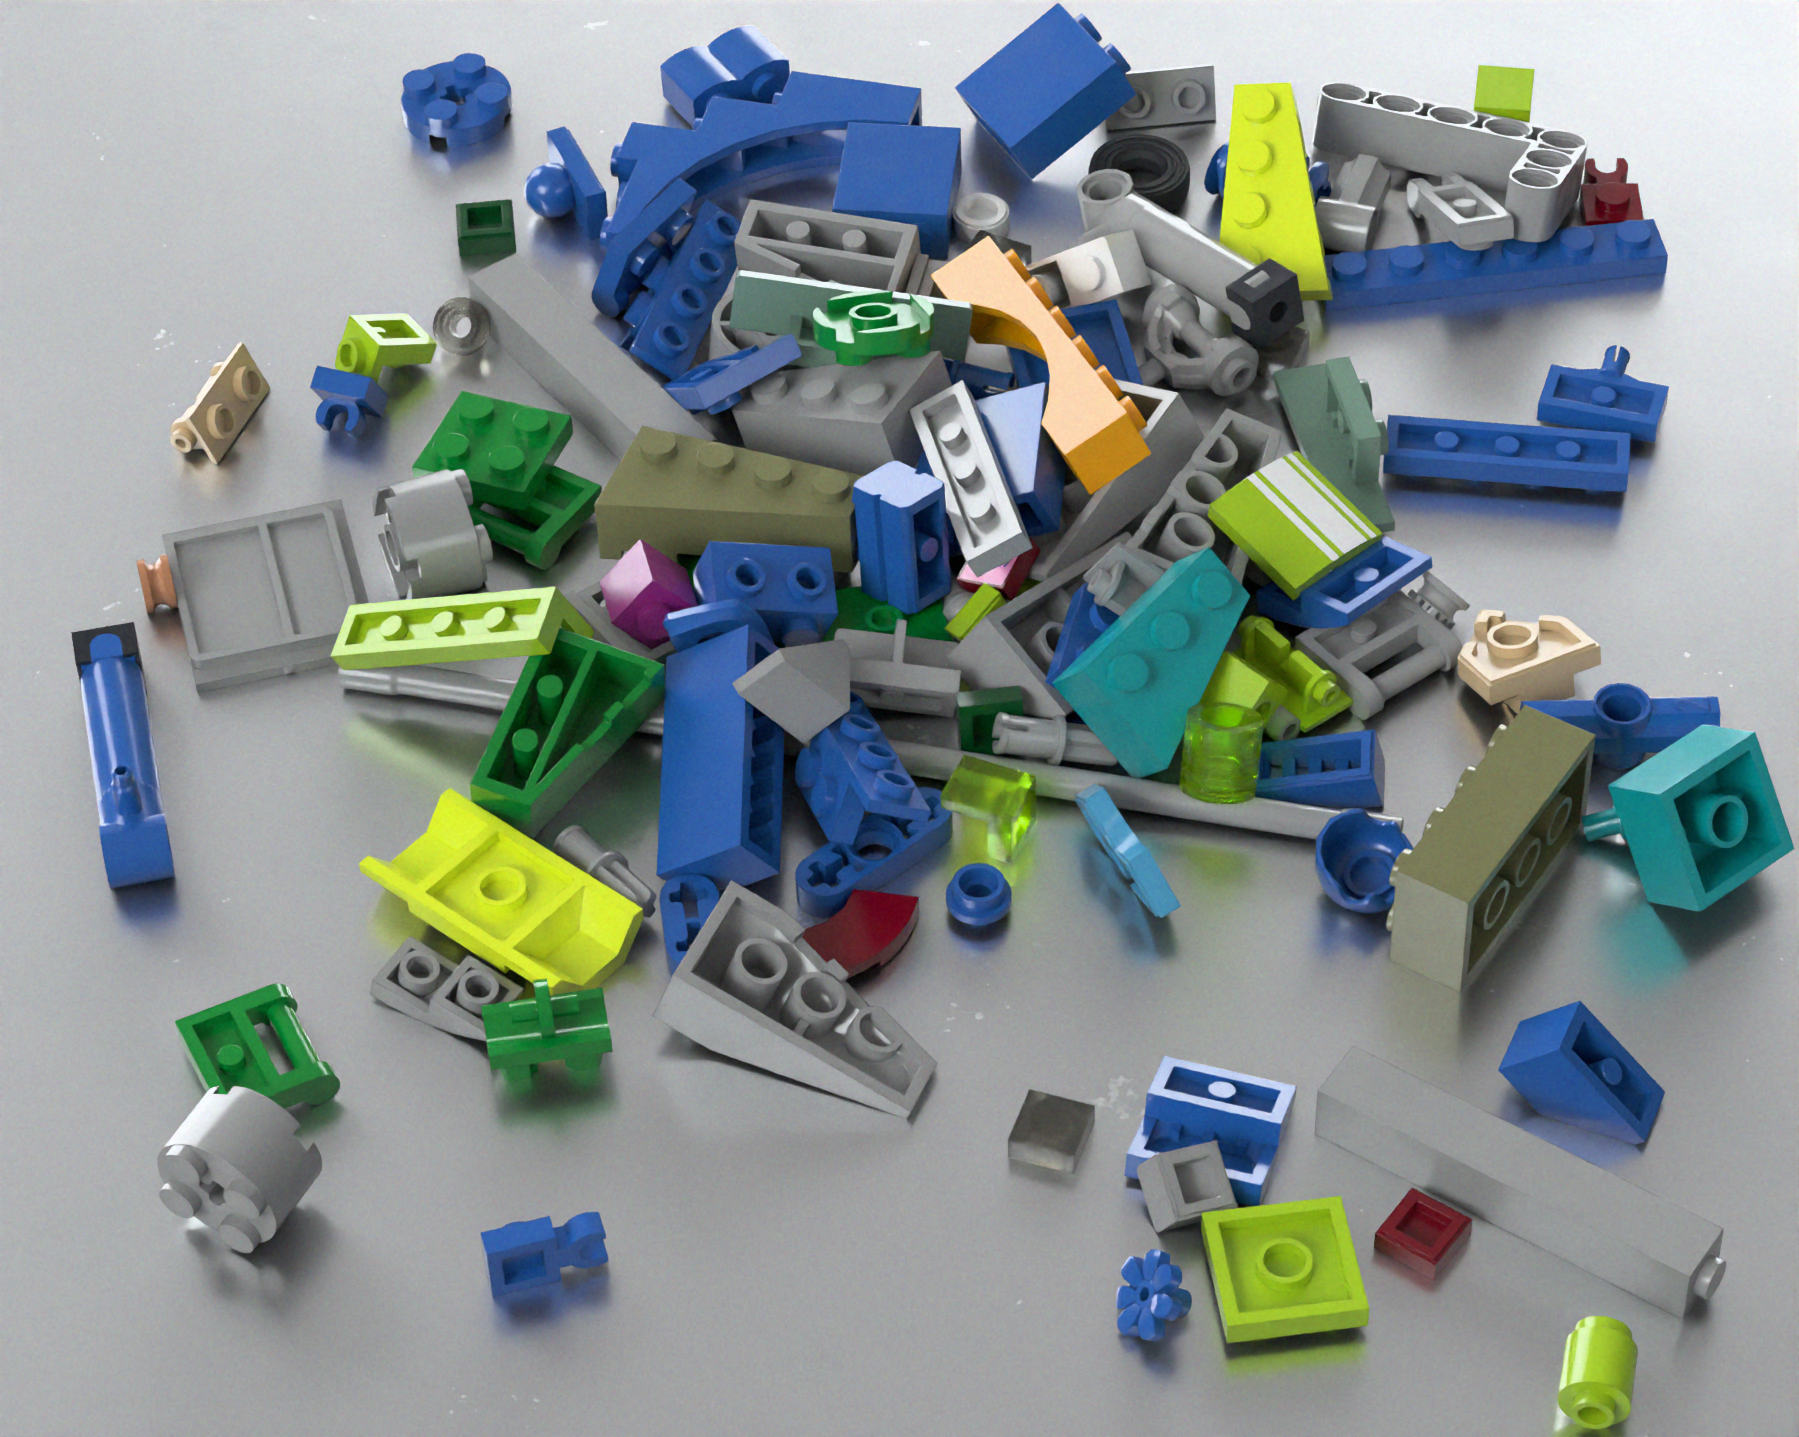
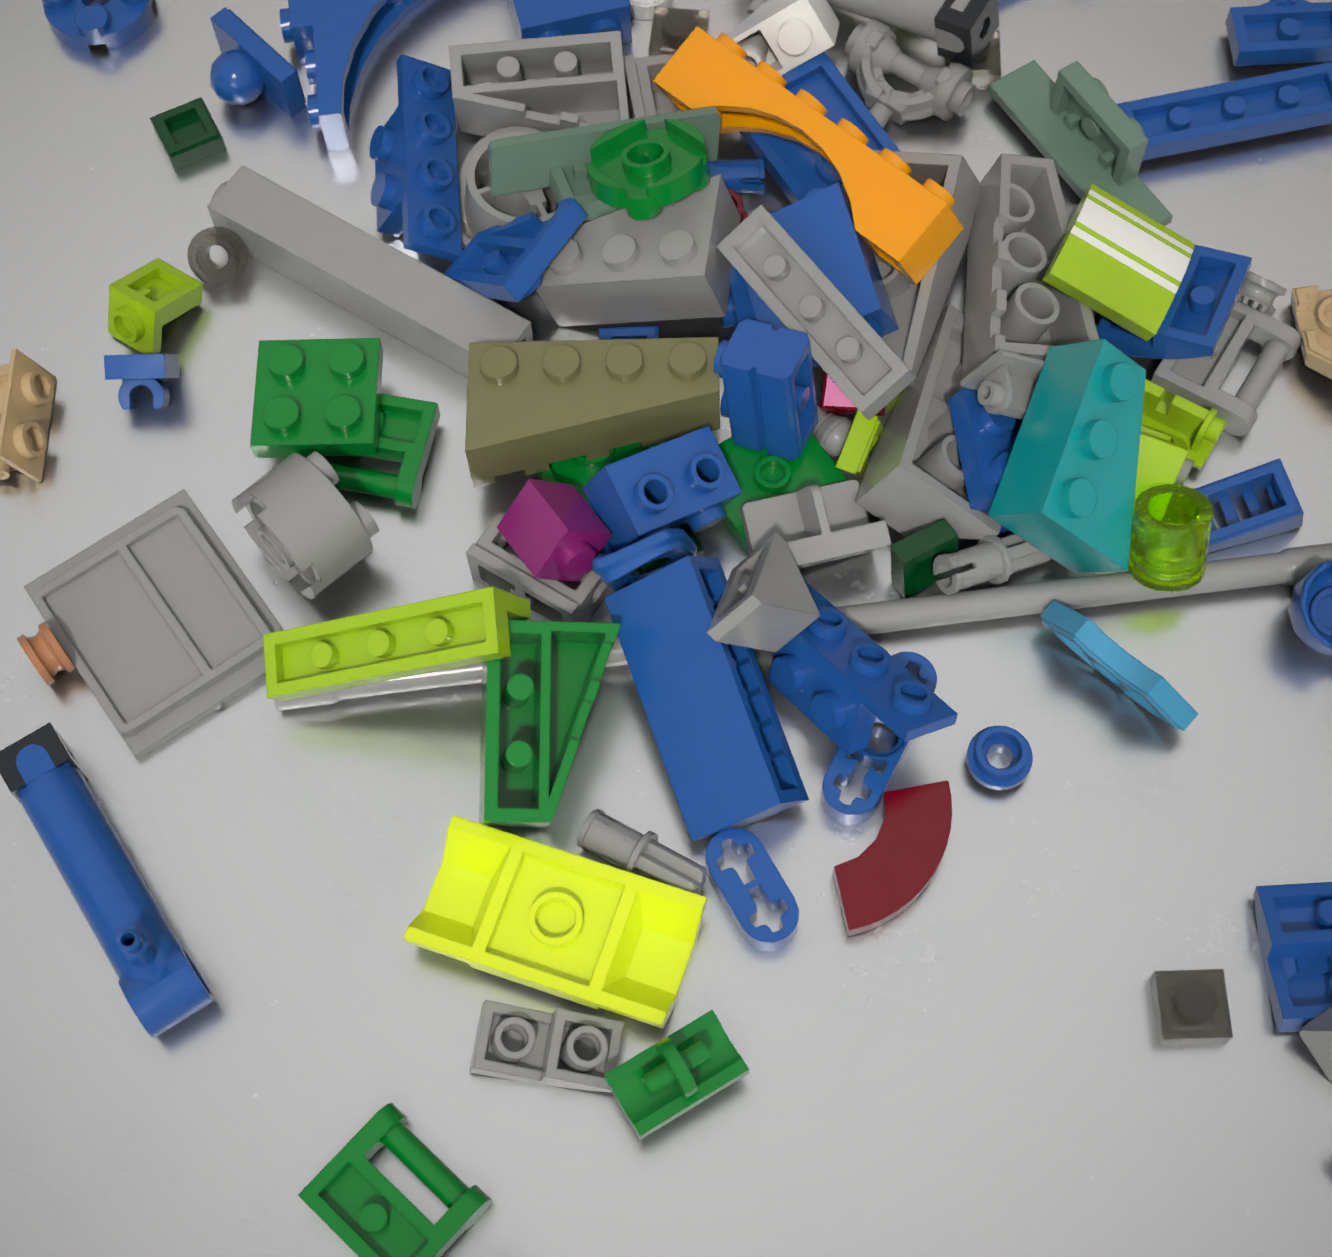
camera: 20 degrees left, 20 degrees up
blue plate [591,177,697,317] -> none
light grey wedge [652,880,938,1119] -> none
clear neon green panel [940,754,1036,864] -> none

